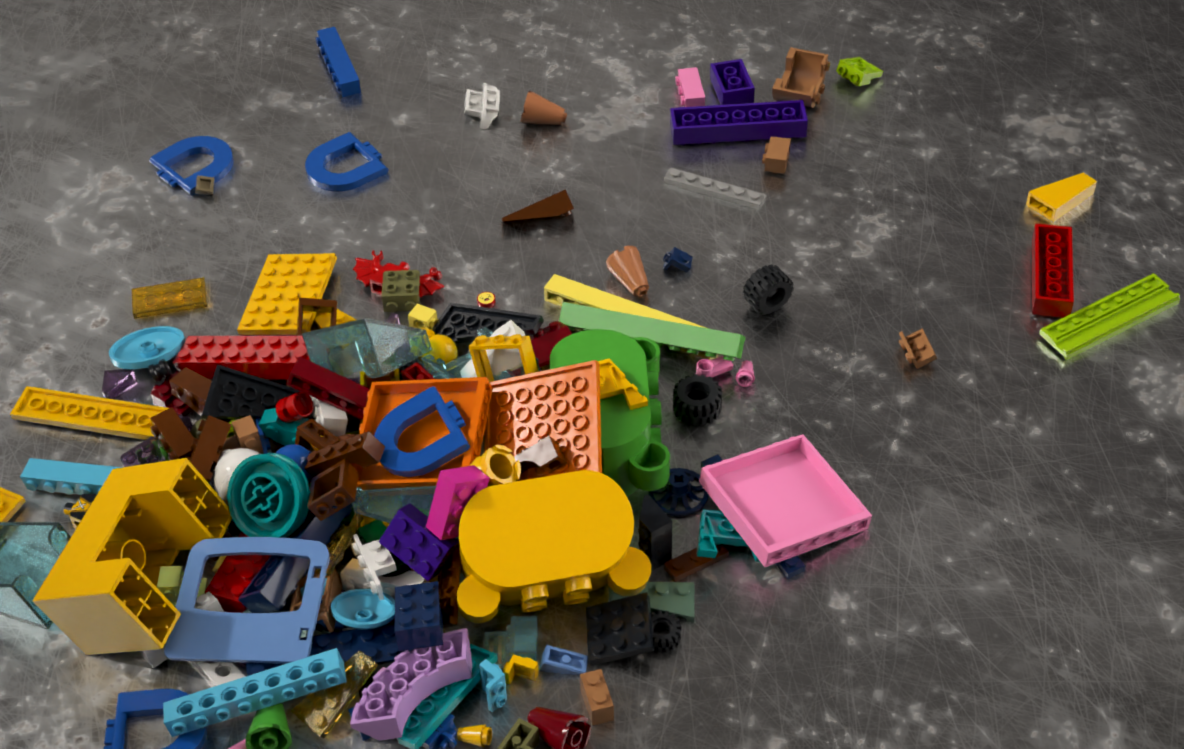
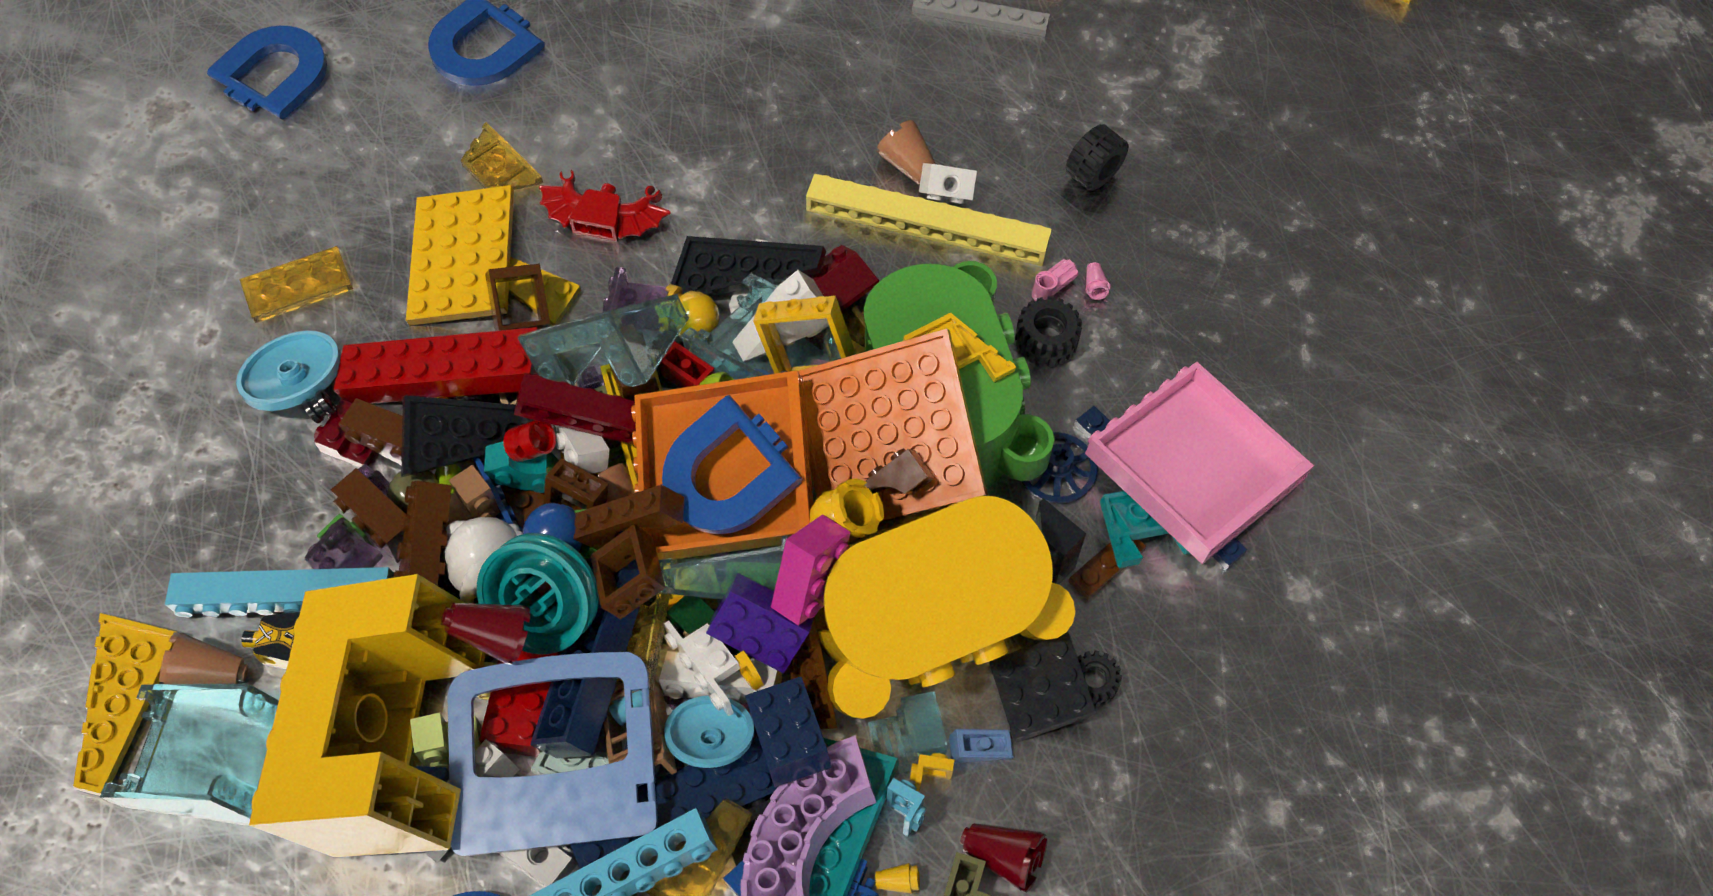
camera: 15 degrees left, 15 degrees up
yellow plate [10,386,169,442] -> none
clear purple slope [102,369,138,400] -> none
dark tan tile [195,175,214,196] -> none
olive bracket [381,270,421,312] -> none
light yellow brick [408,304,438,332] -> none
tile [477,292,496,308] -> none
reddish brown wedge [501,189,574,222] -> none
bright green brick [559,302,745,361] -> none
medium nougat brick [580,669,614,726] -> none
sand green wing [609,582,694,622] -> none
dark blue bracket [663,247,693,273] -> none
medium nougat bracket [899,328,938,369] -> none
red brick [1032,224,1074,318] -> none
lime plate [1039,273,1180,360] -> none
none -> nougat cone [160,632,248,690]
none -> dark red cone [441,603,530,665]
none -> clear yellow wing [461,122,543,190]
none -> yellow tile [735,650,764,691]
none -> white brick [919,163,977,204]

